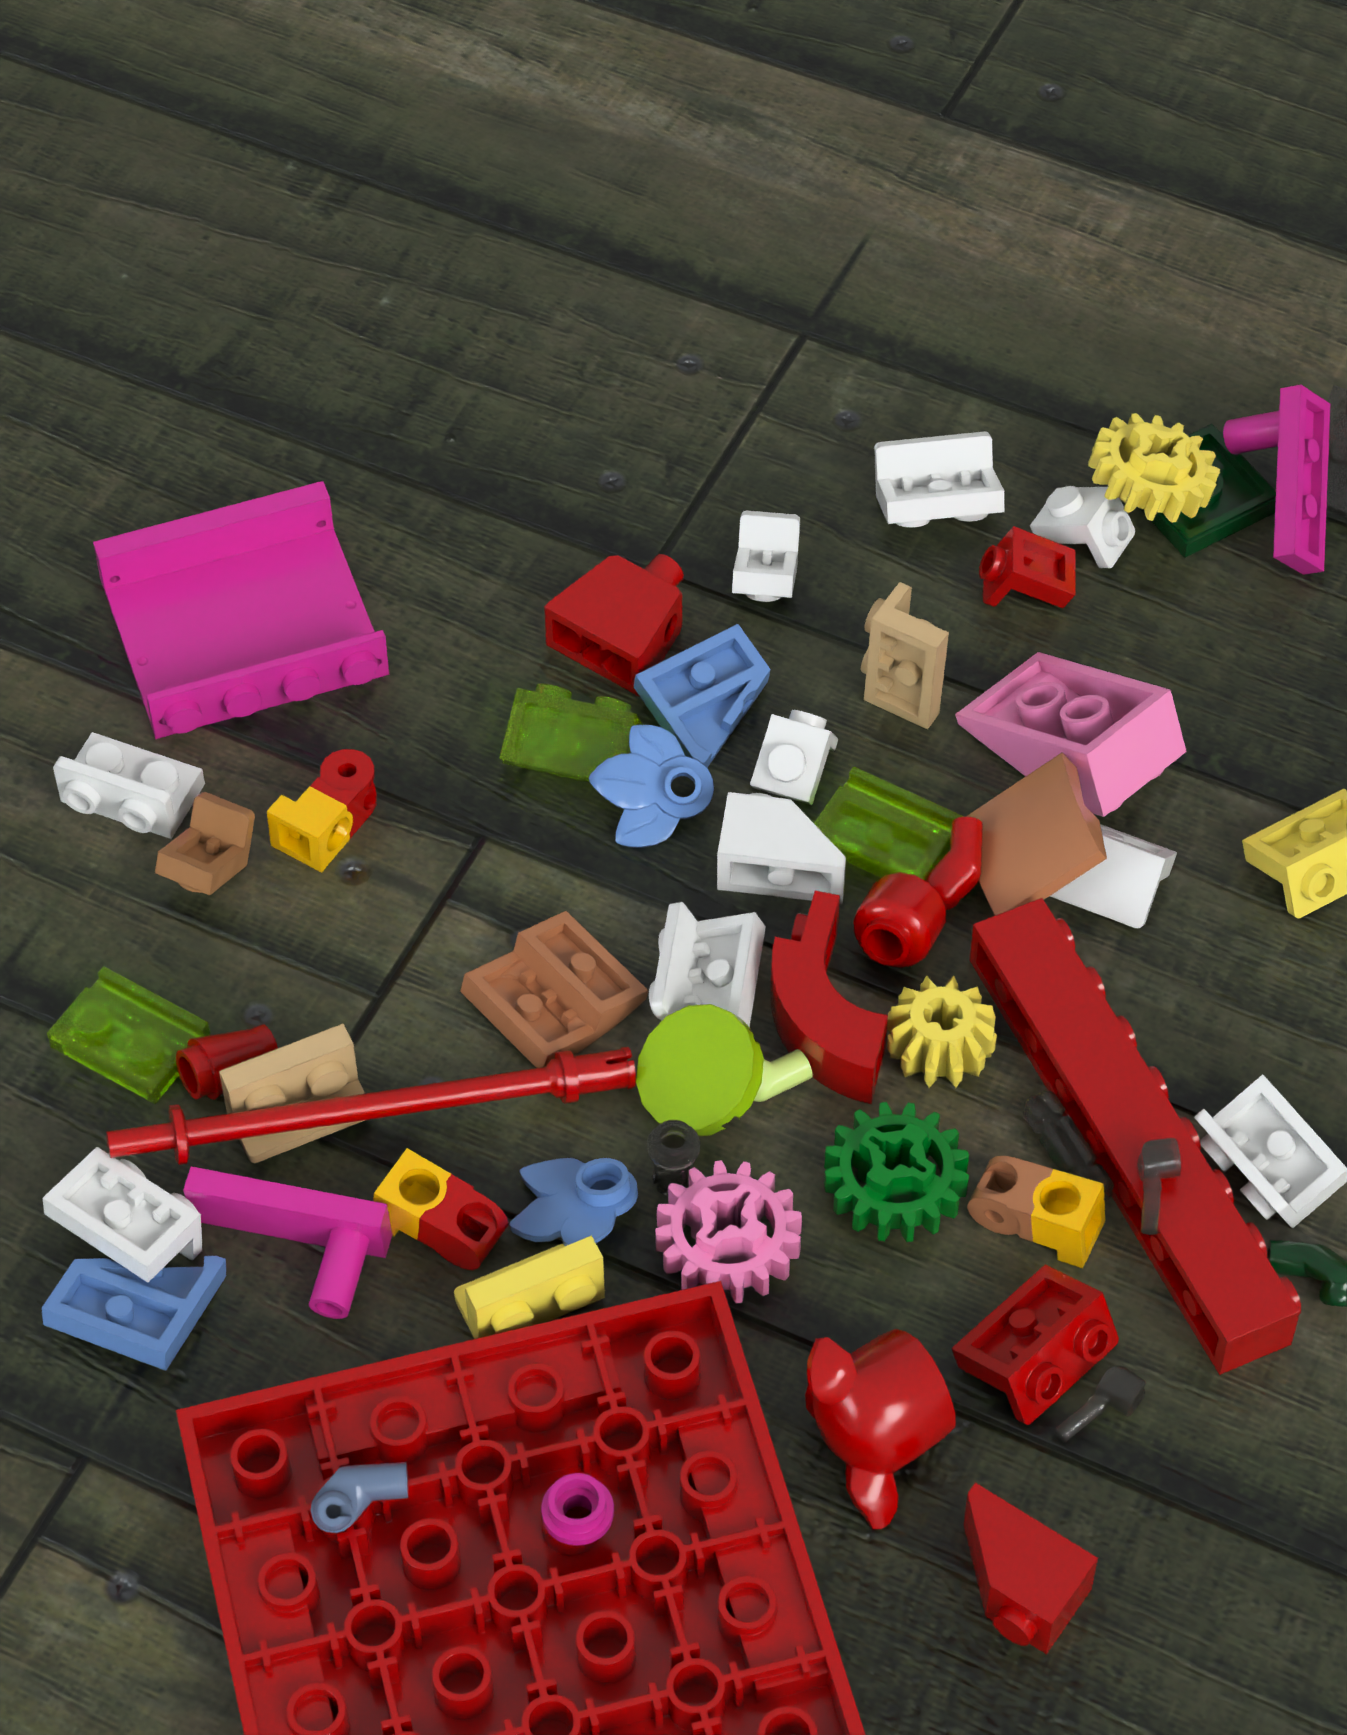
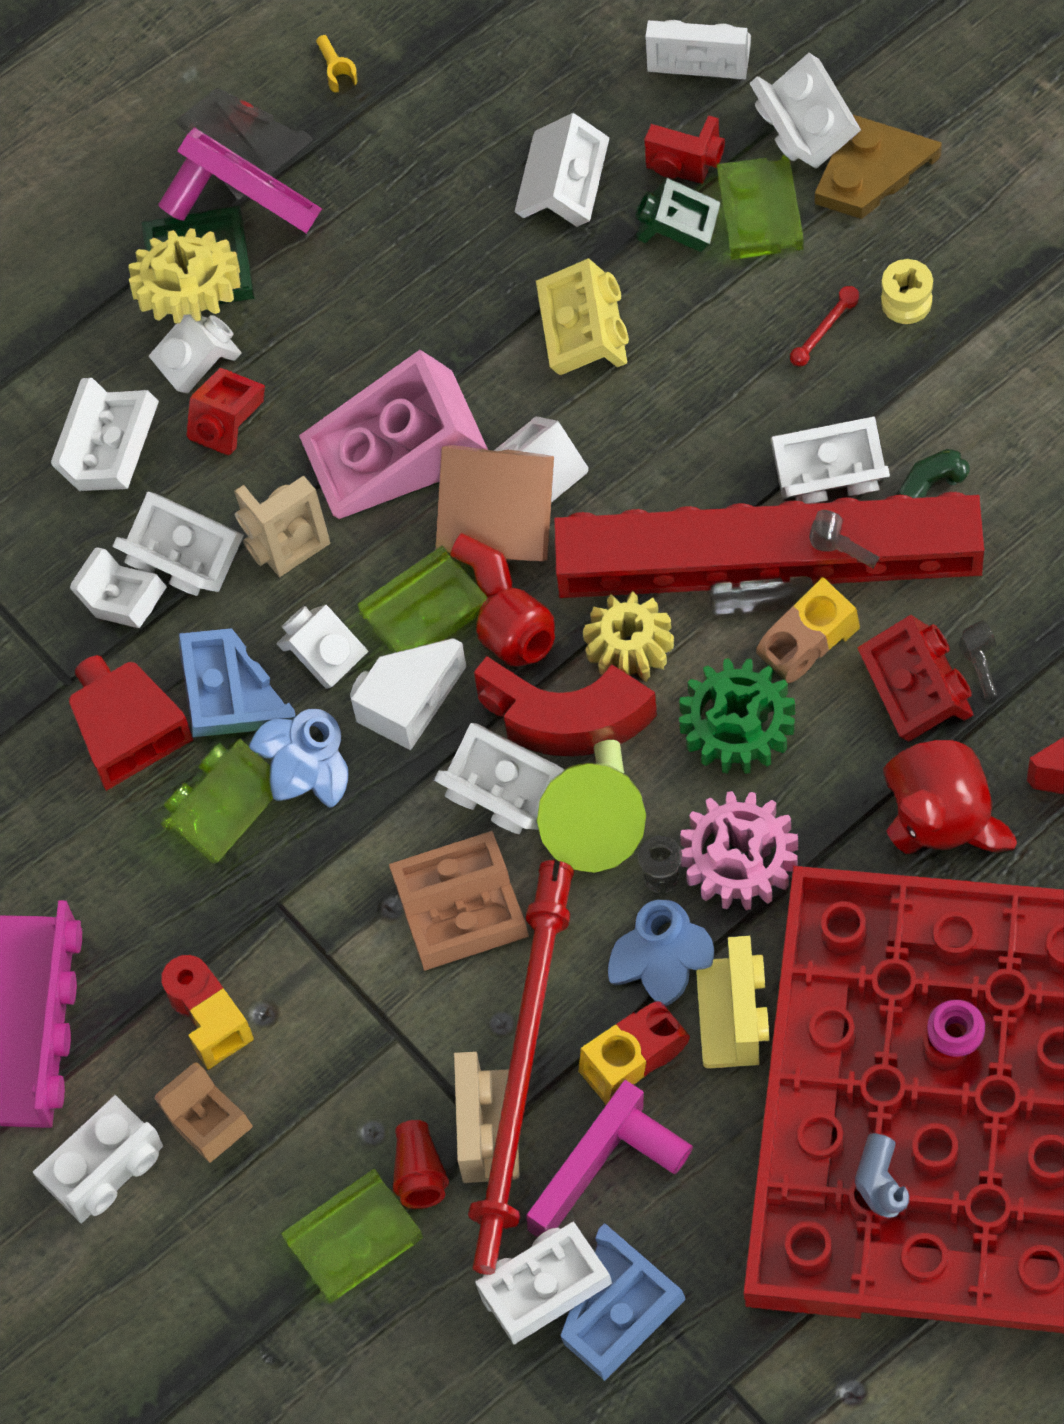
camera: 60 degrees left, 10 degrees up
none -> white bracket [112,491,244,596]

